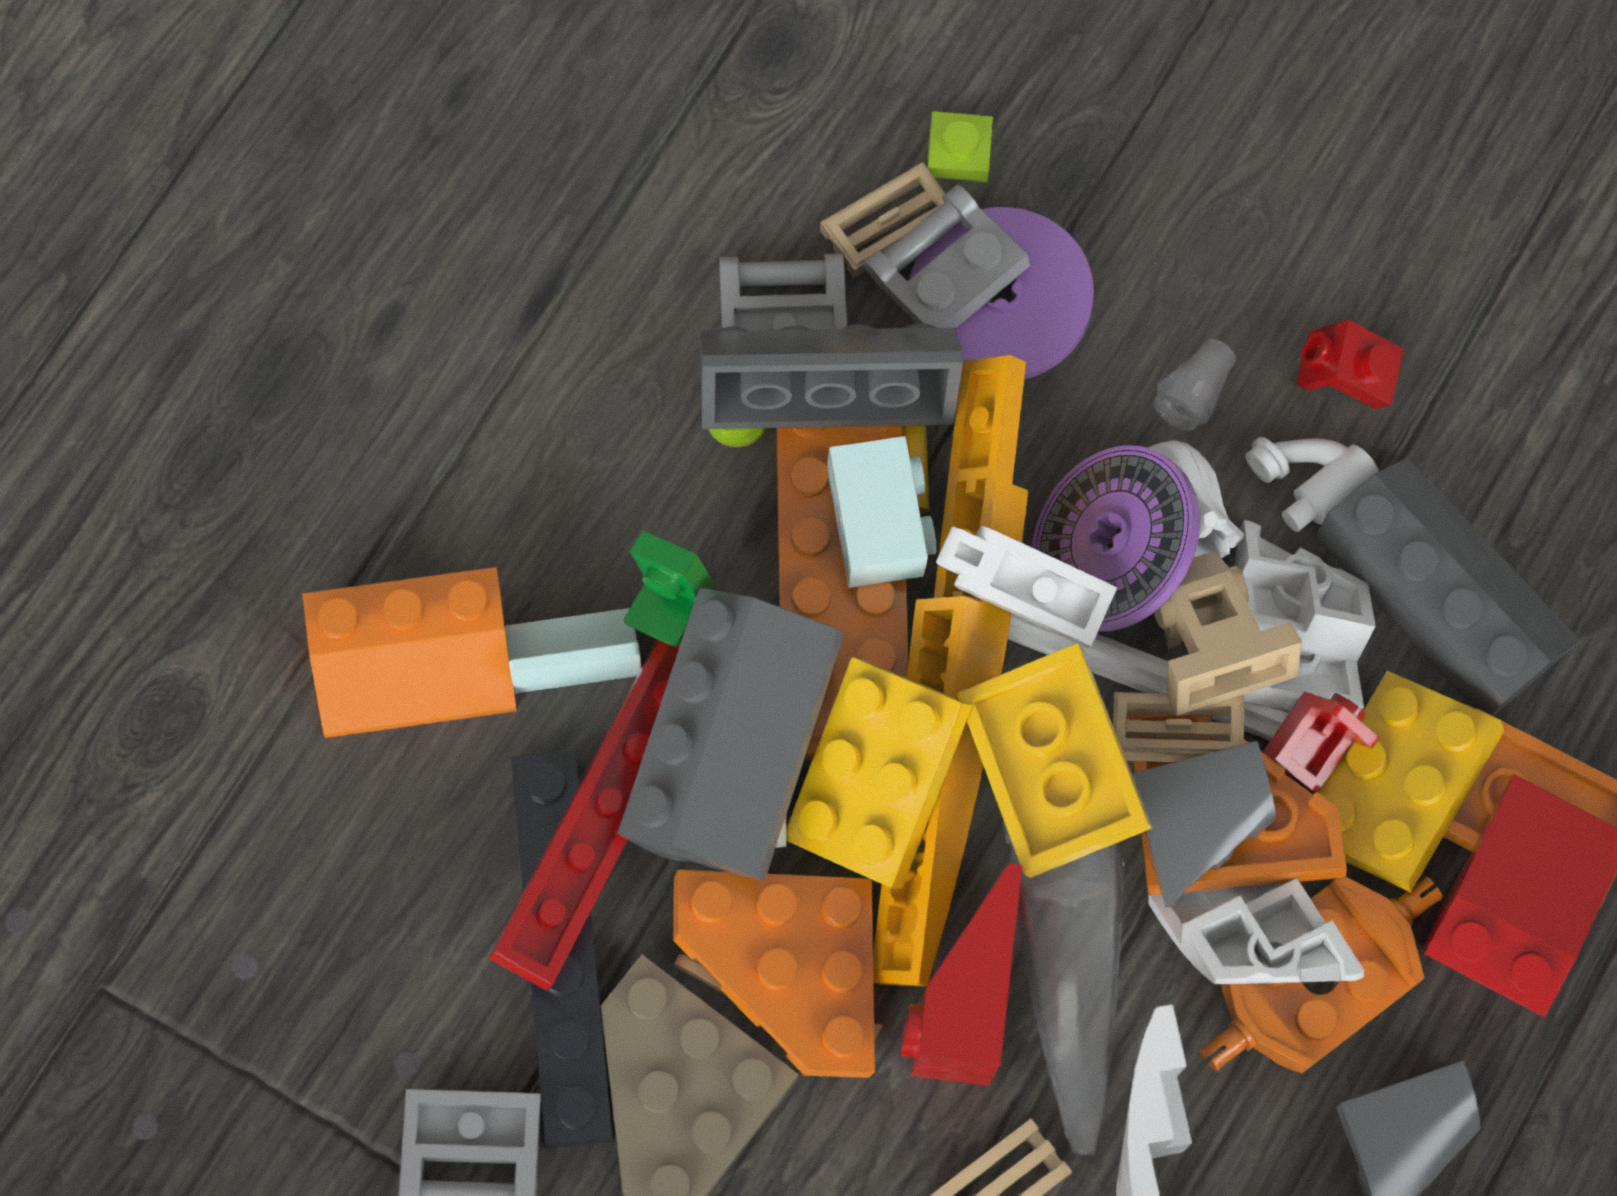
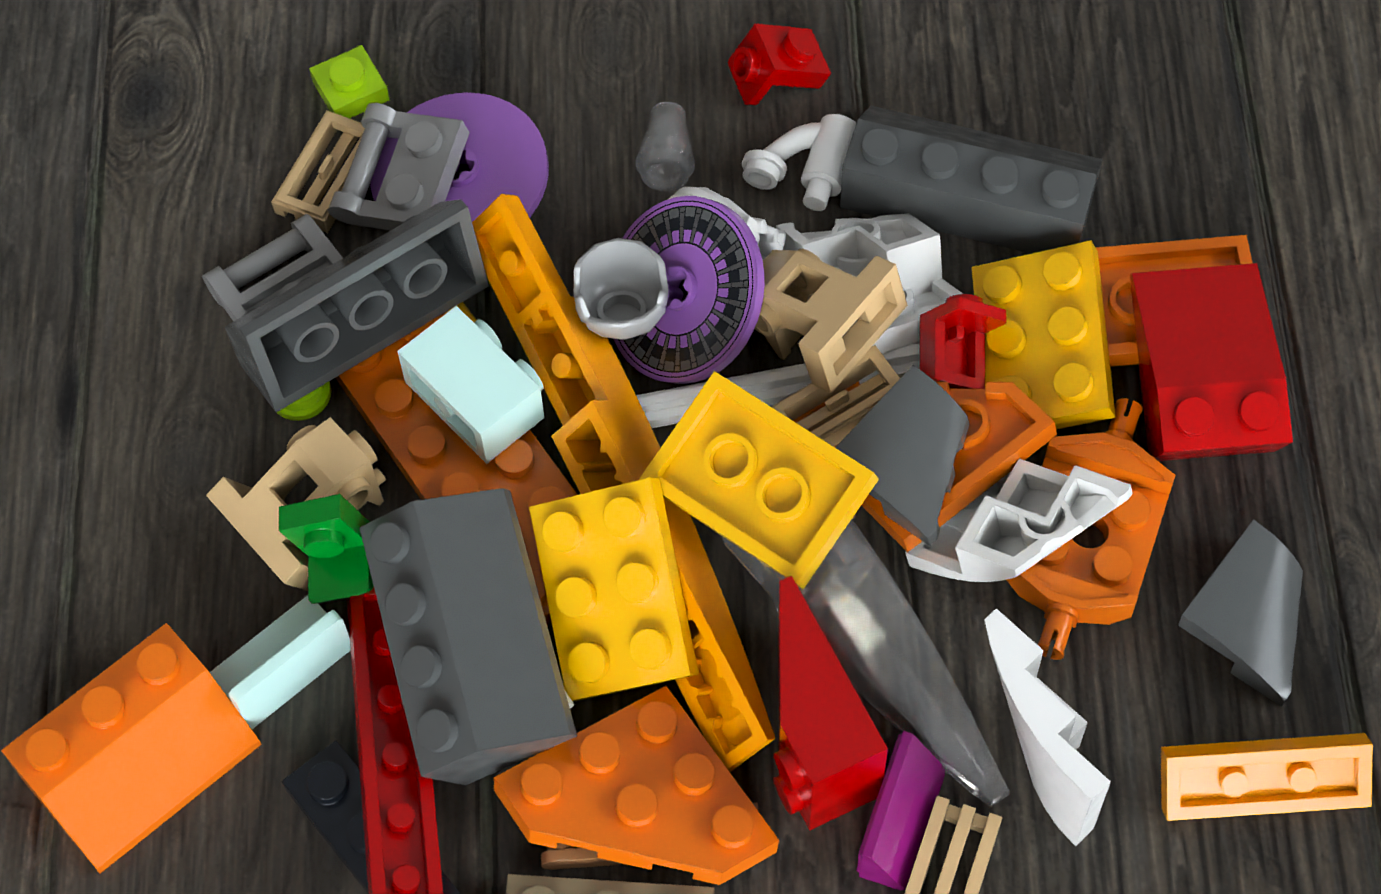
camera: 25 degrees left, 10 degrees down
white hinge [936,526,1117,648] -> none
none -> tan tile [206,417,386,591]
none -> light grey hair [573,238,668,340]
none -> magenta slope [857,731,945,891]

